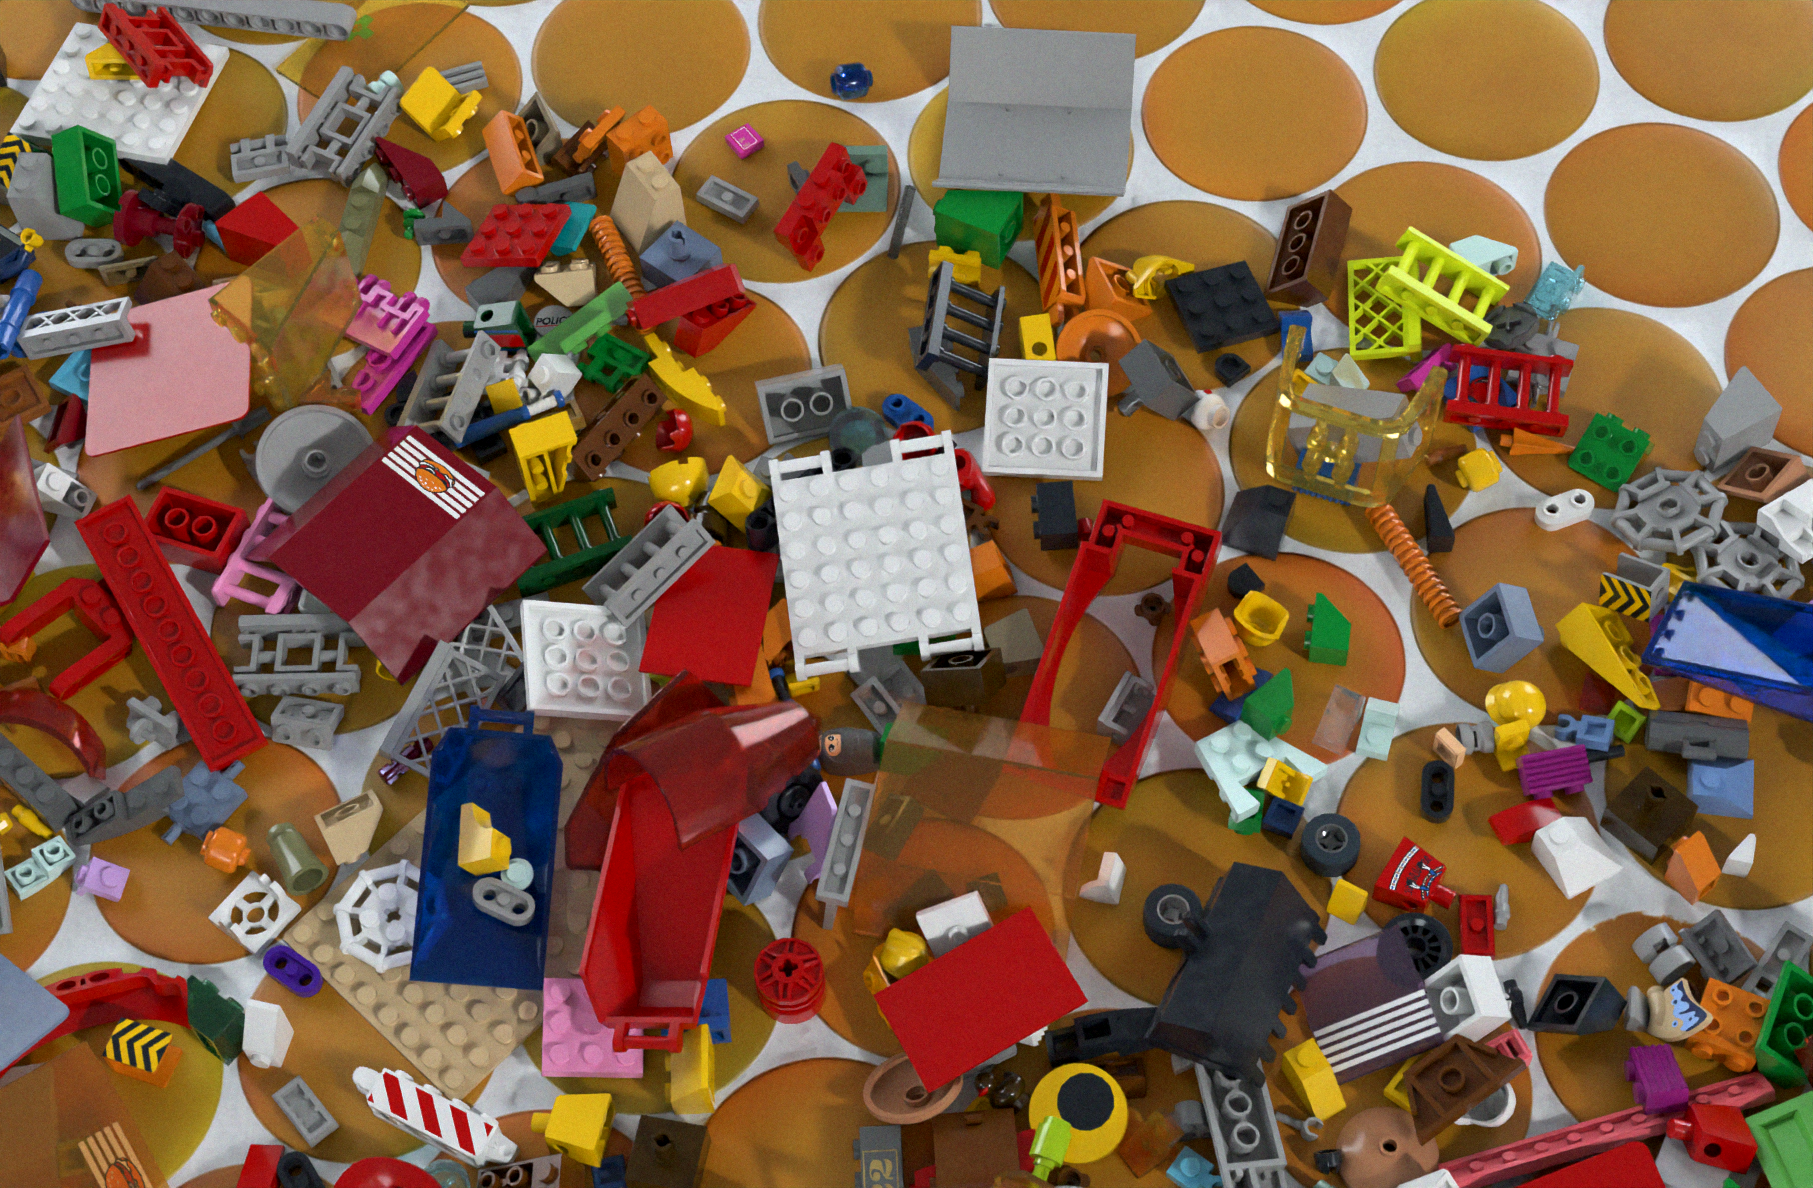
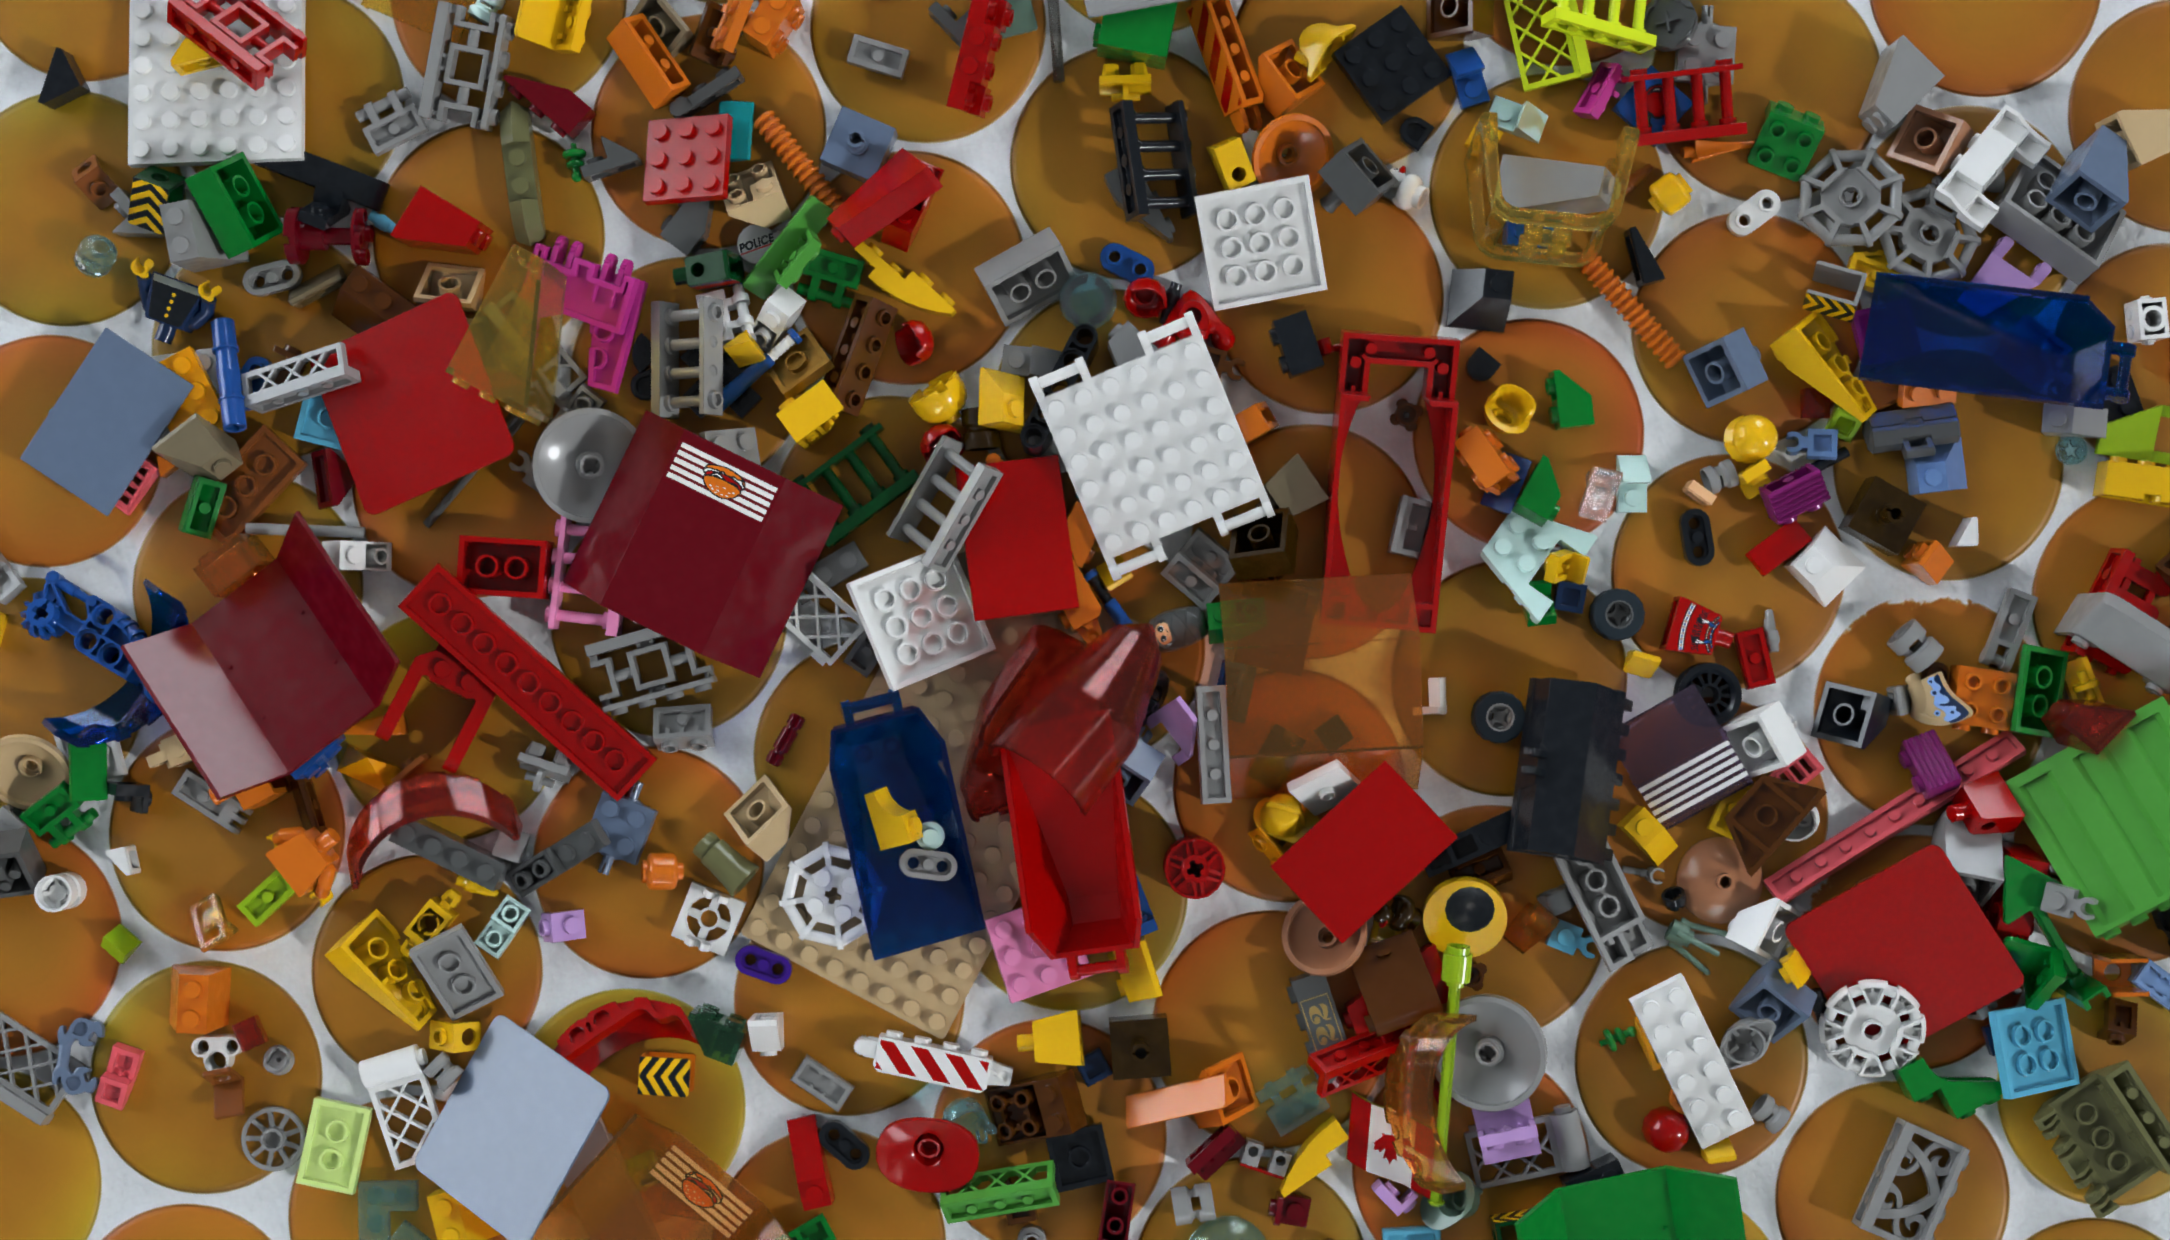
camera: 20 degrees left, 30 degrees up
clear orange slope [300,369,362,412] -> none
light grey fence [379,640,507,788] -> none
tan slope [609,150,687,256] -> none
black piece [1503,979,1528,1030] -> none
flat silver bracket [1678,909,1759,985] -> none

